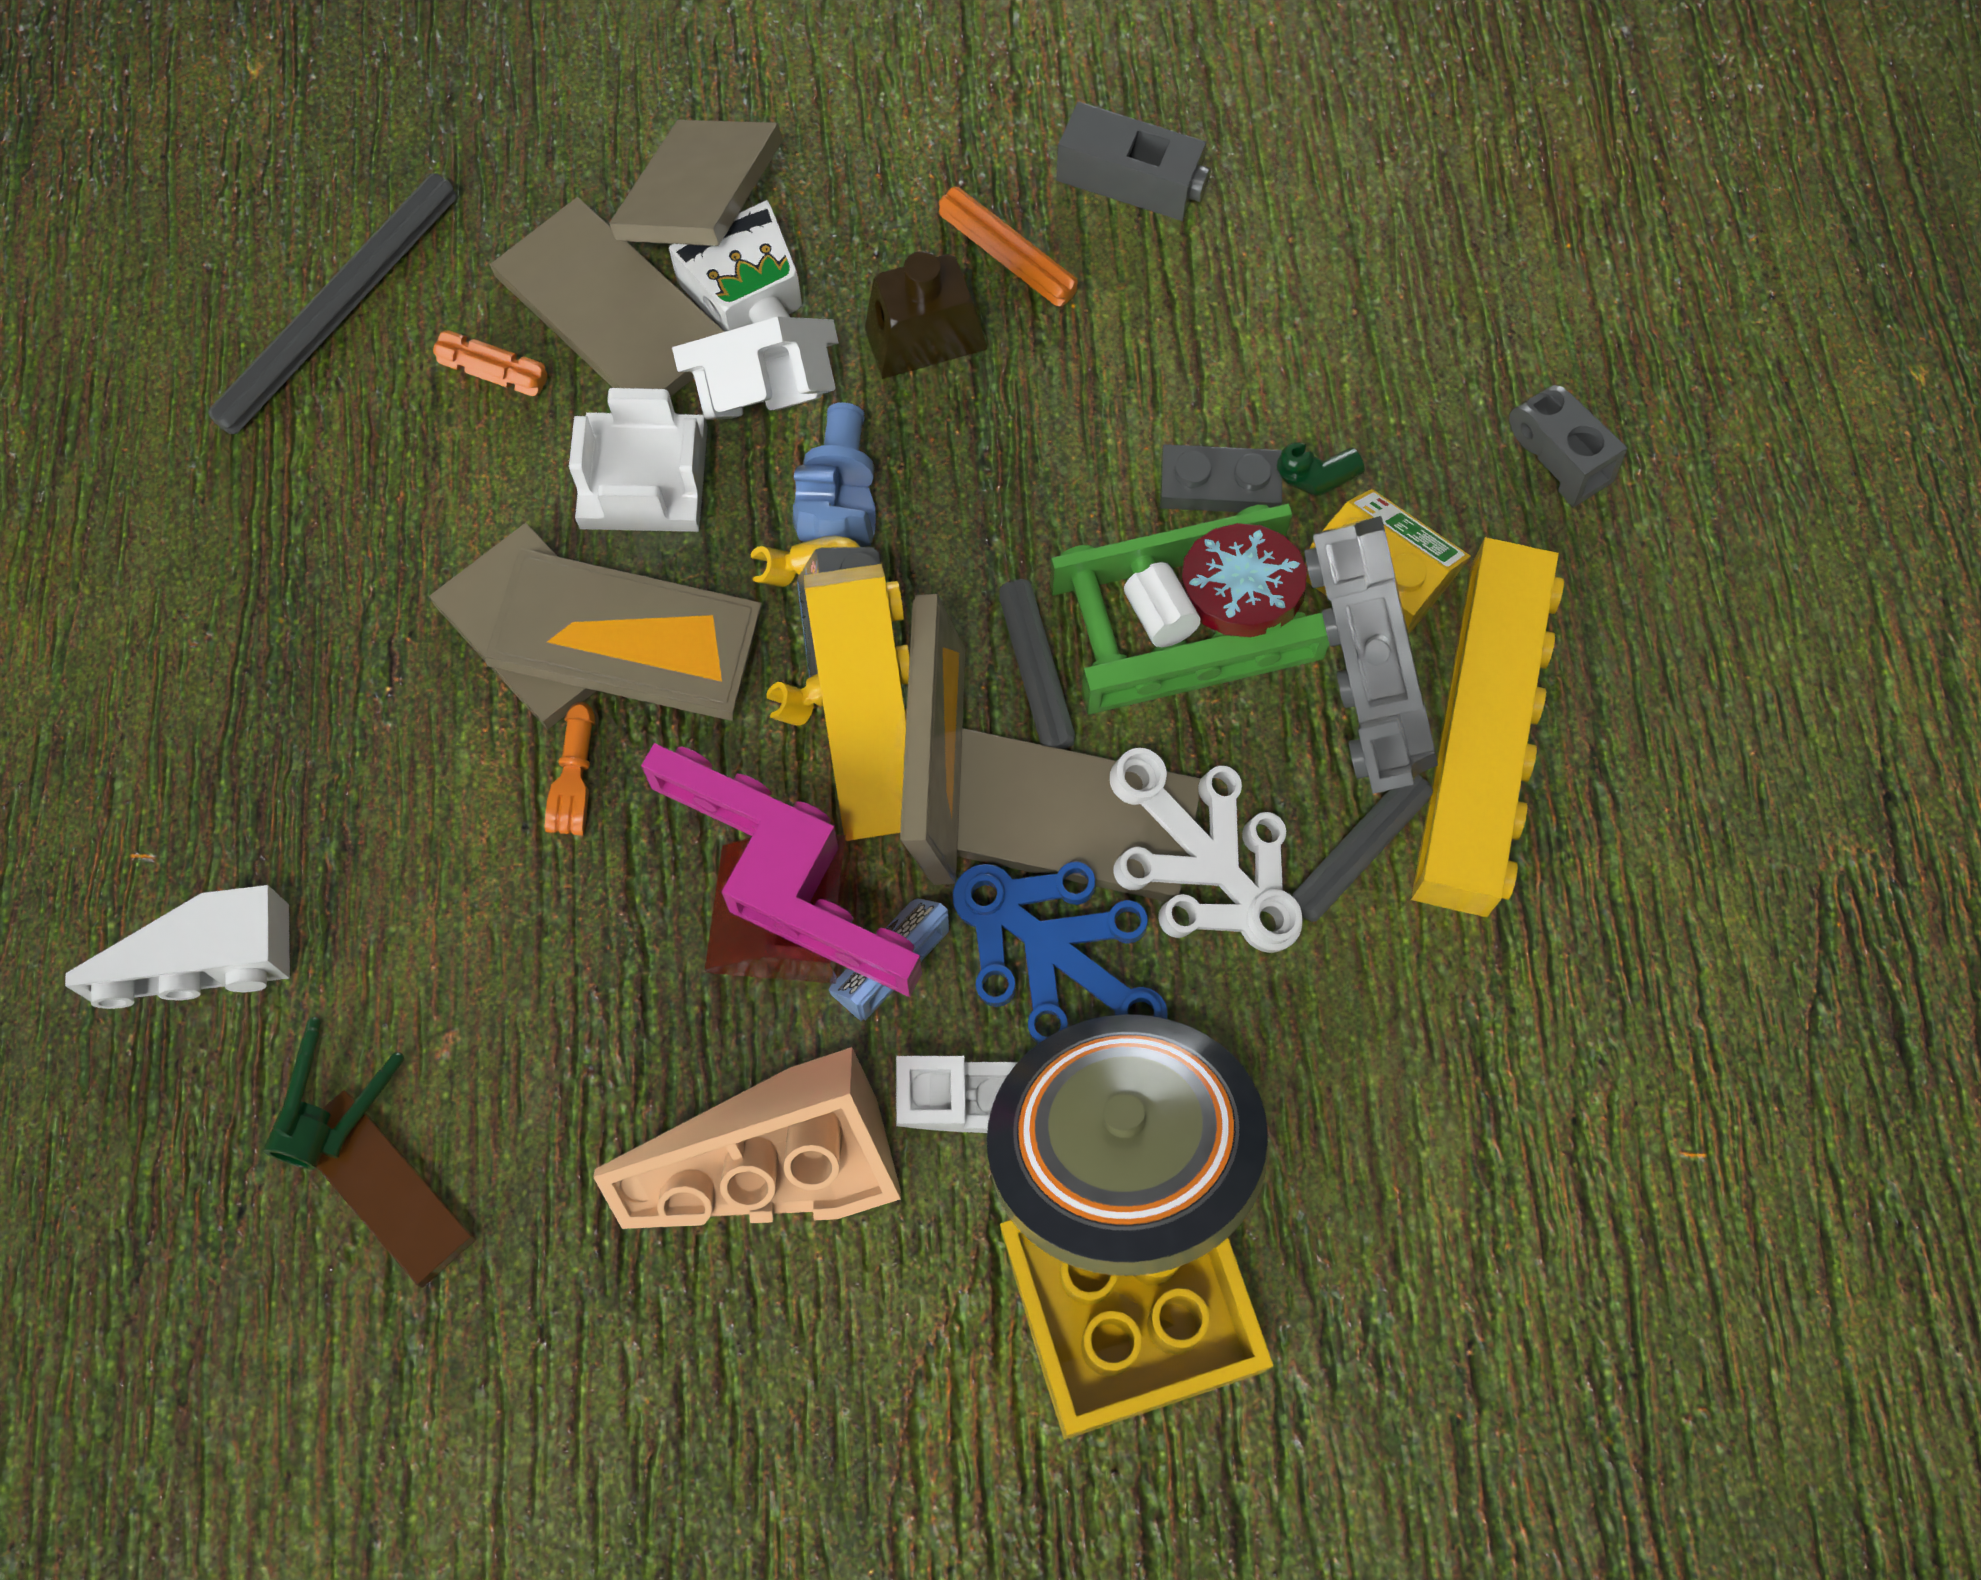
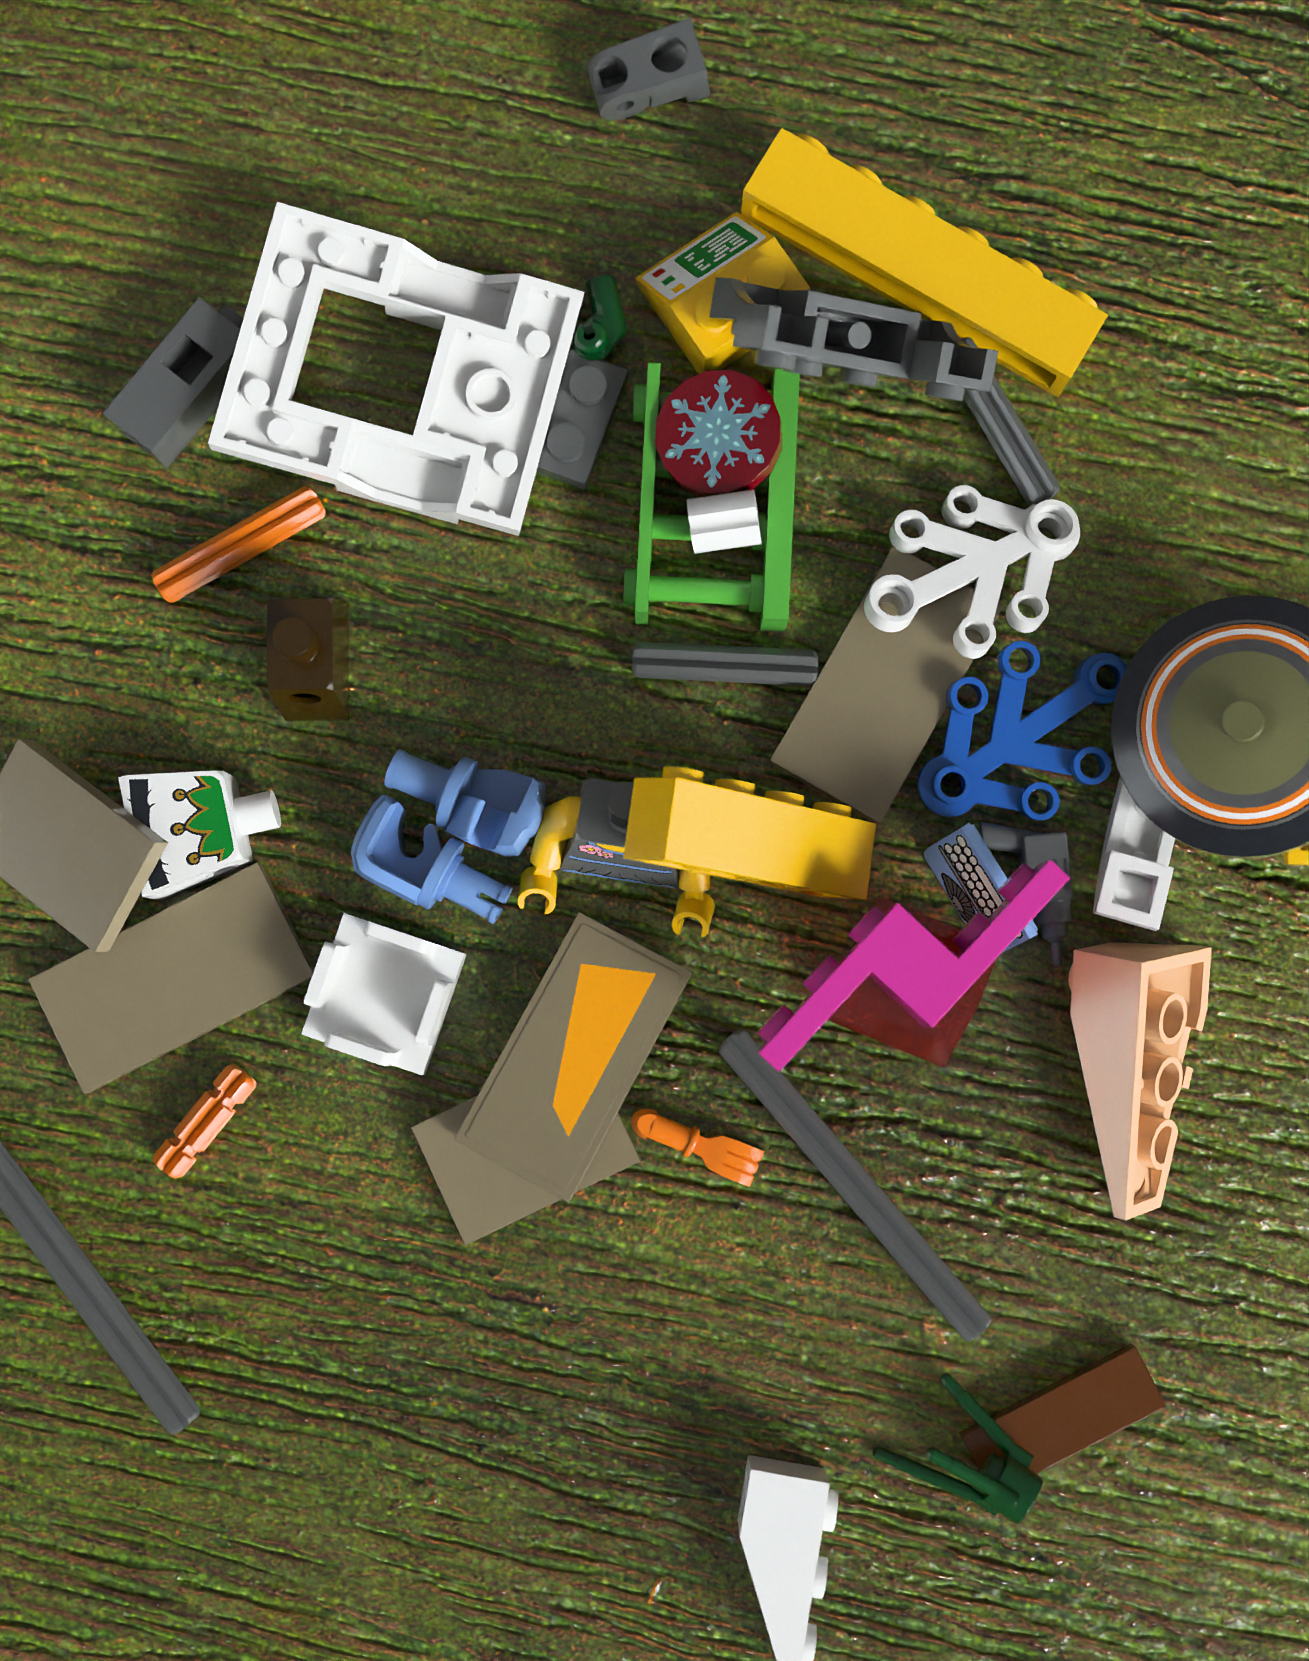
camera: 70 degrees left, 15 degrees up
white panel [672,317,839,420] -> none
dark tan tile [900,594,966,885] -> none
none -> white piece [208,202,584,536]
none -> medium blue piece [351,794,513,924]
none -> dark grey axle [718,1029,991,1341]
none -> dark grey piece [978,821,1073,968]

